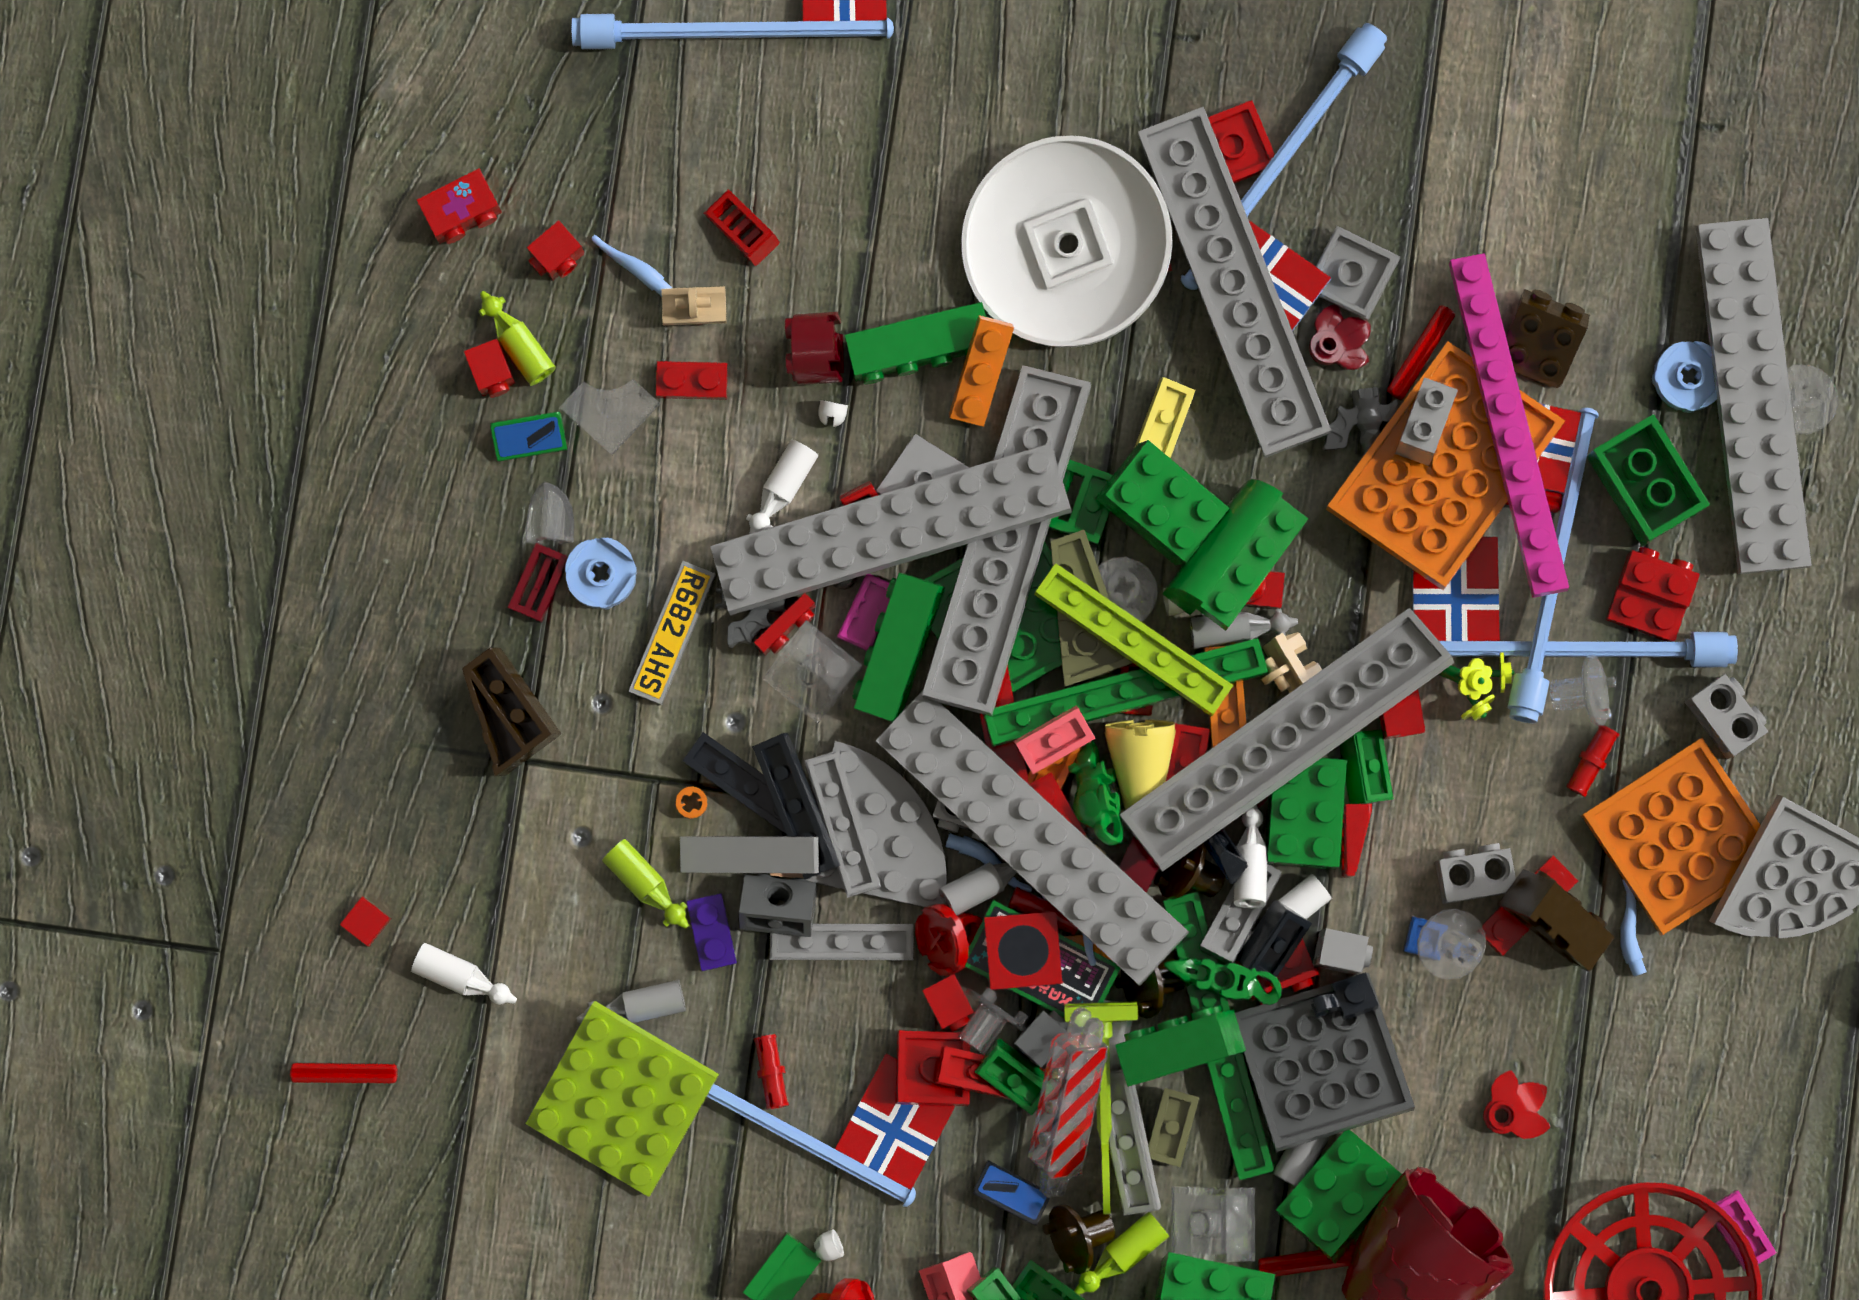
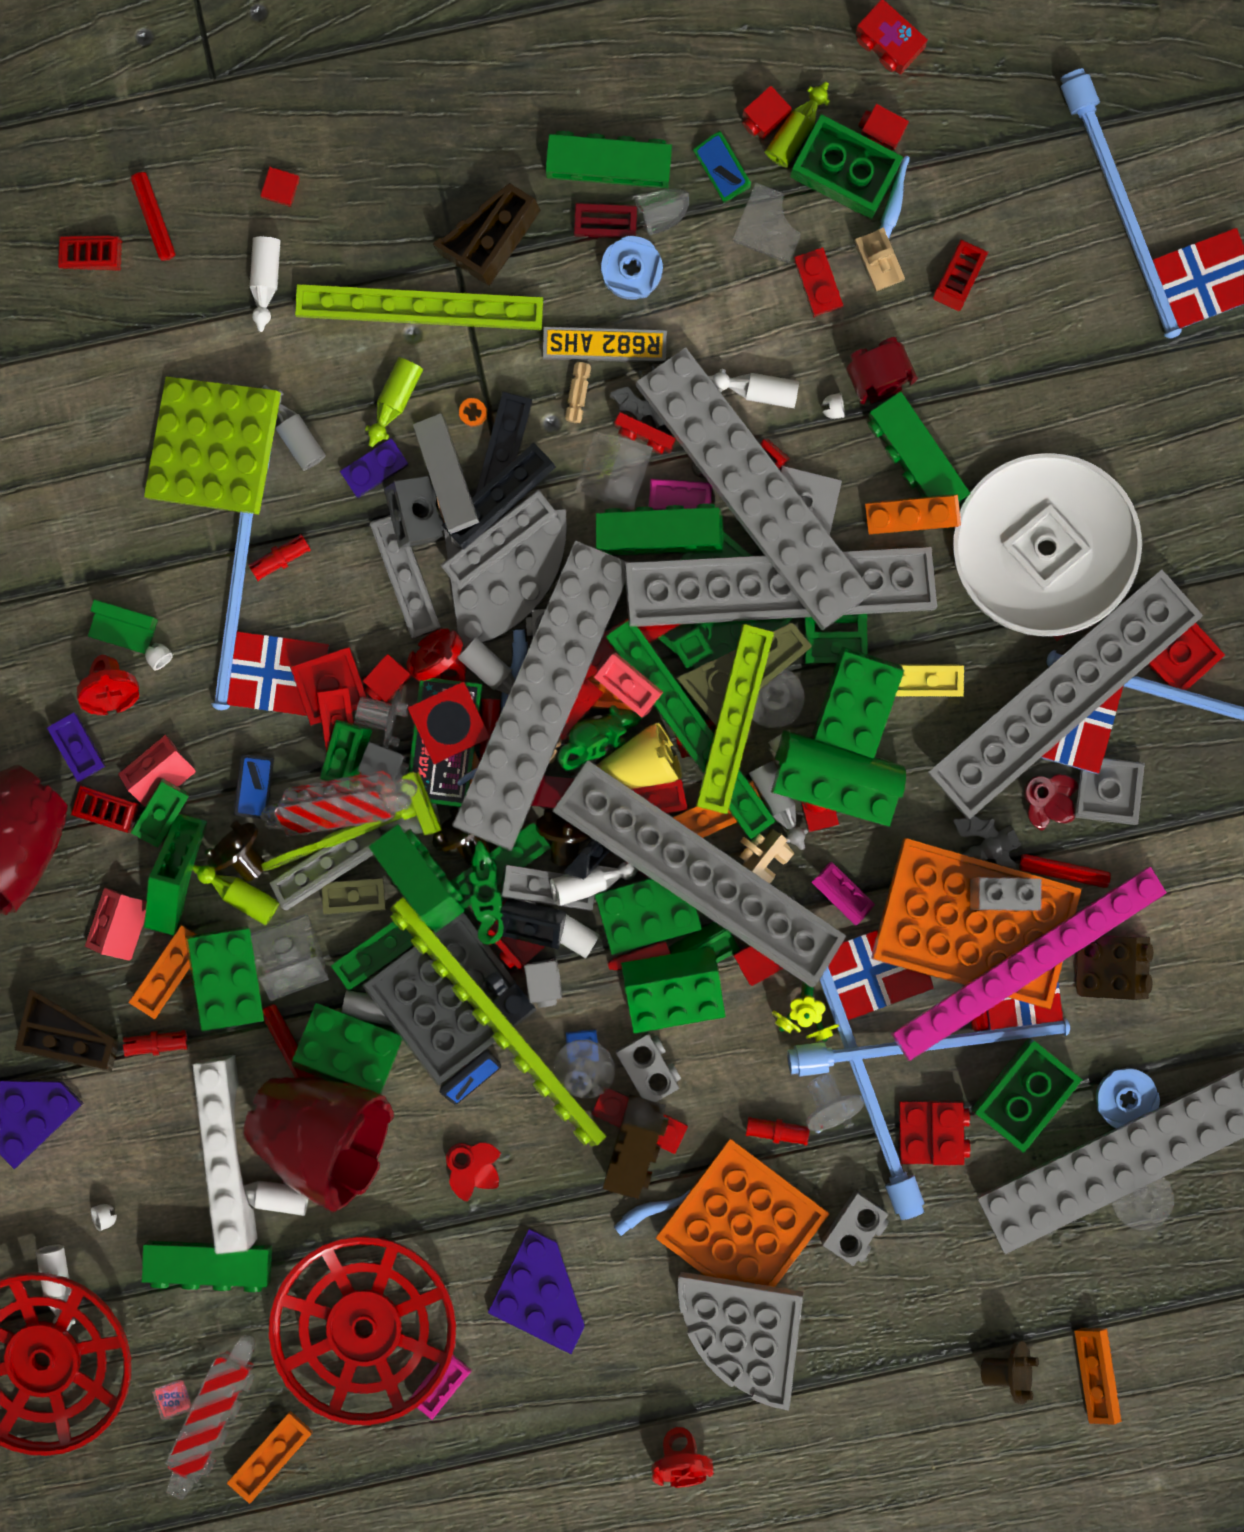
camera: 70 degrees right, 5 degrees up
none -> red slope [58,236,122,271]
none -> lime plate [295,284,543,330]
none -> lime plate [390,898,606,1147]
none -> slope [439,1049,502,1105]
none -> dark purple plate [488,1227,585,1354]
none -> green brick [546,131,672,189]
none -> tan axle [565,362,591,423]
none -> green brick [621,947,726,1033]
none -> green tile [671,626,713,669]
none -> green brick [790,114,903,220]
none -> dark pink plate [811,862,875,926]

